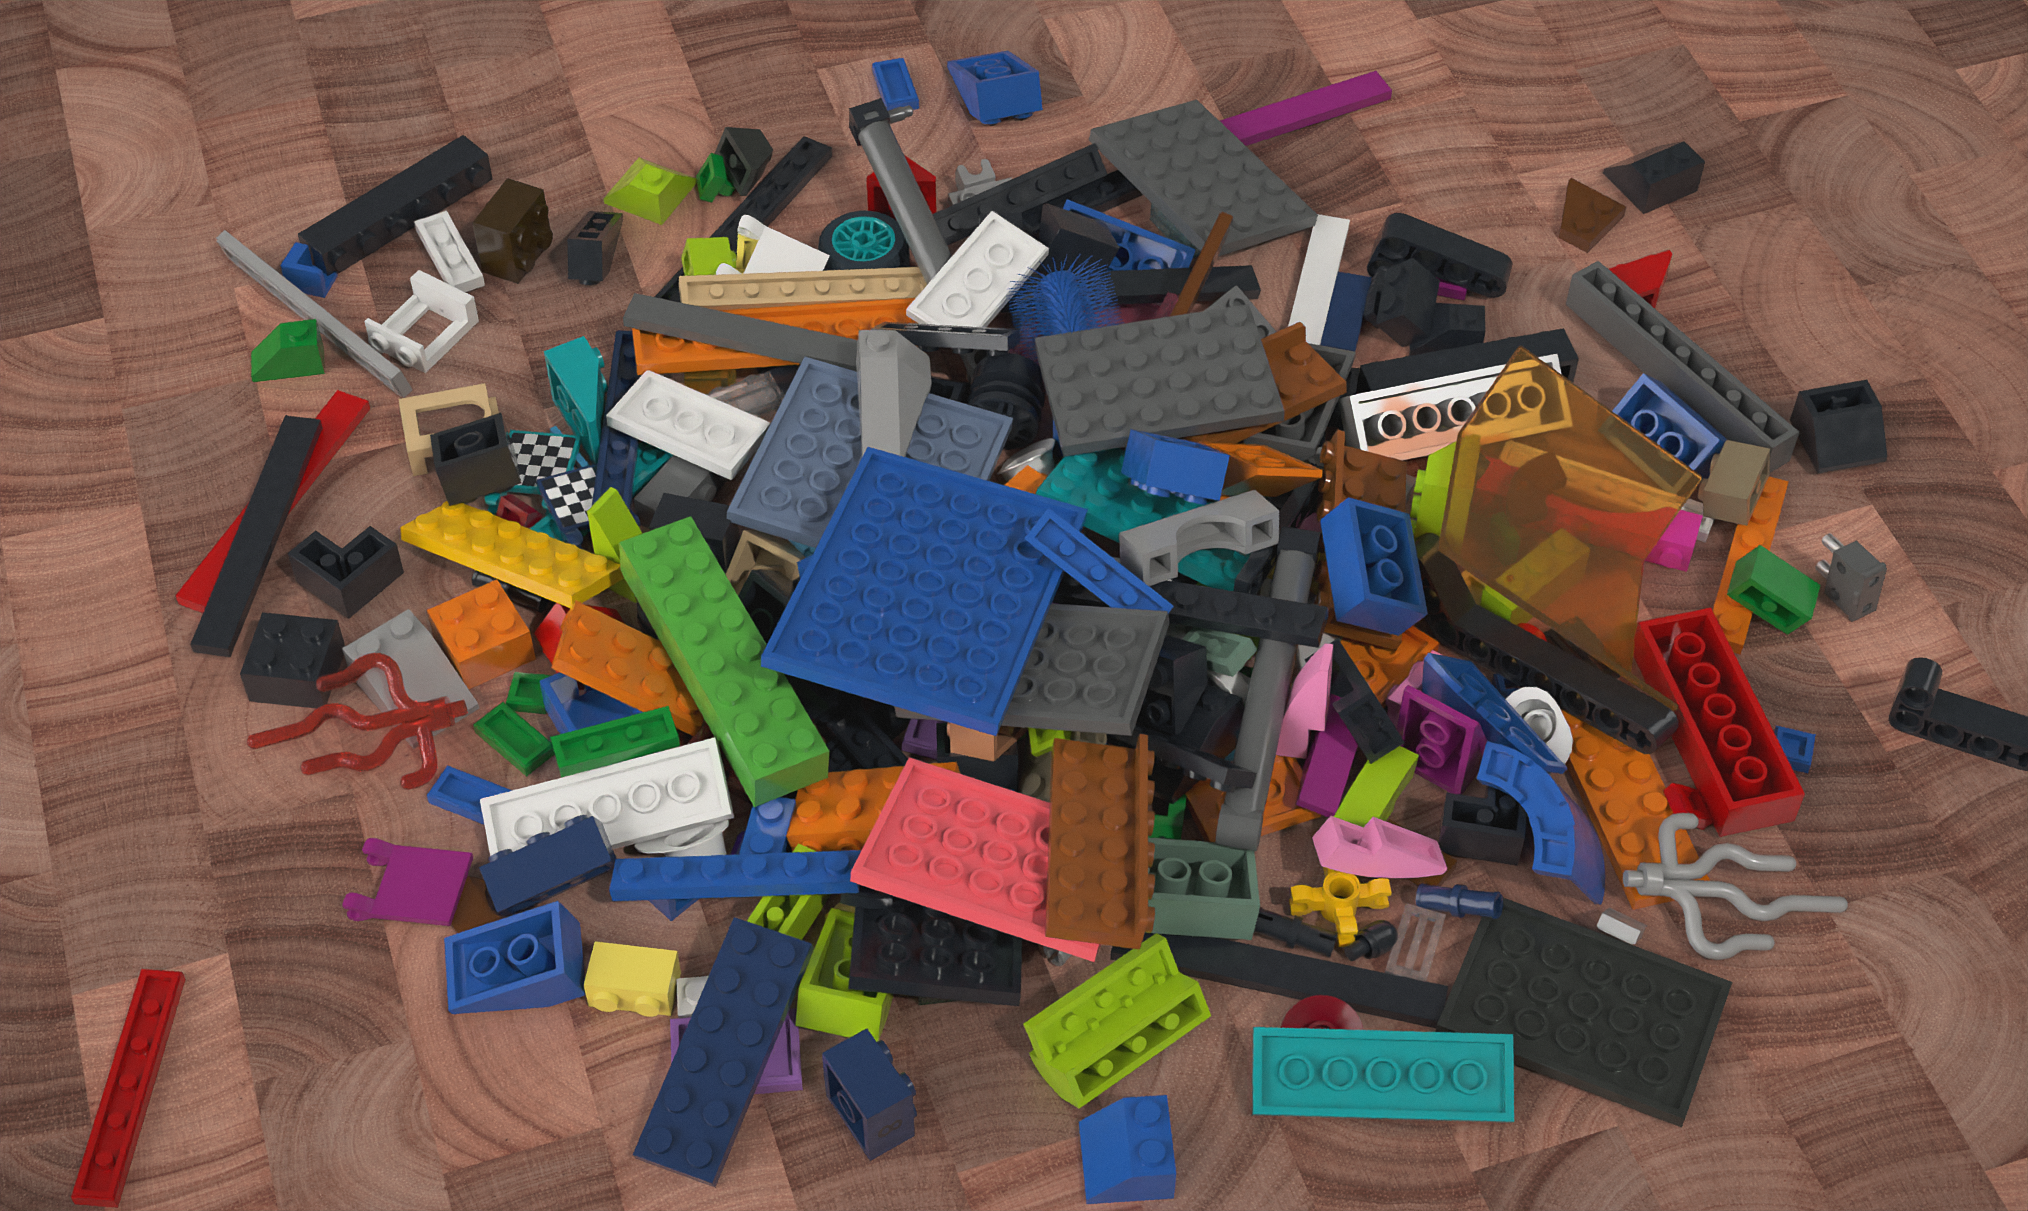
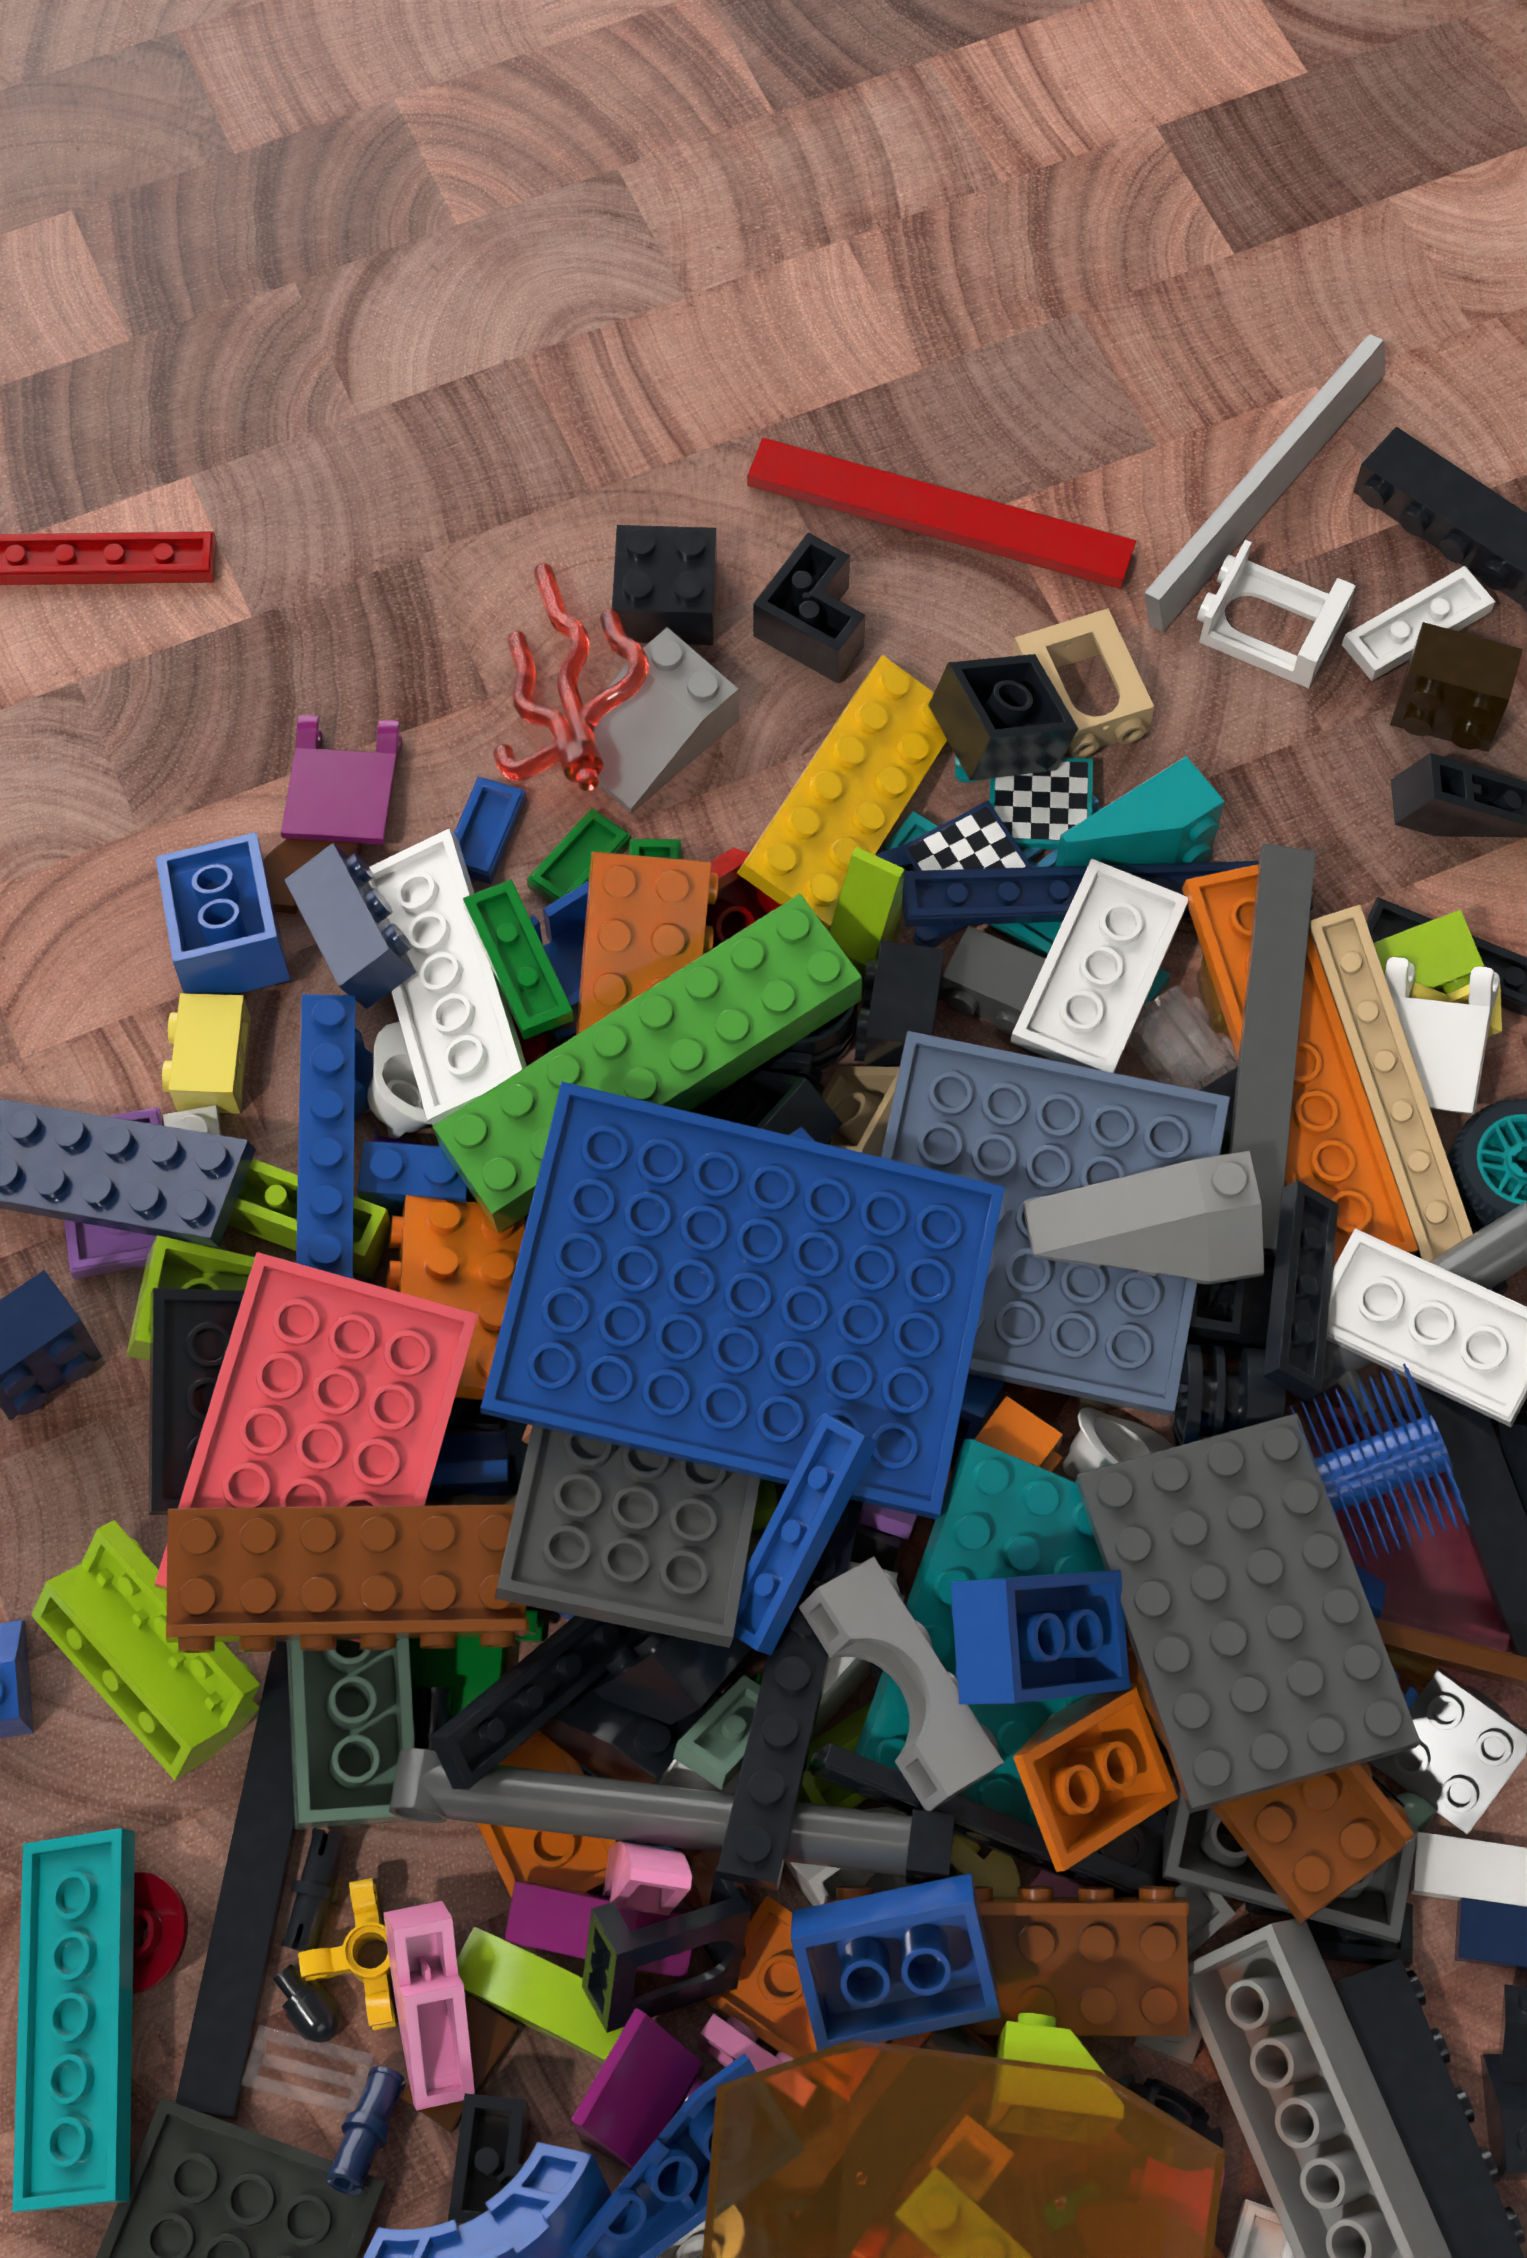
camera: 85 degrees right, 15 degrees up
black tile [190,415,323,657] -> none
green slope [251,319,325,382] -> none
blue panel [281,242,338,298] -> none
orange brick [427,579,536,689] -> none
dark red tile [496,494,543,529] -> none

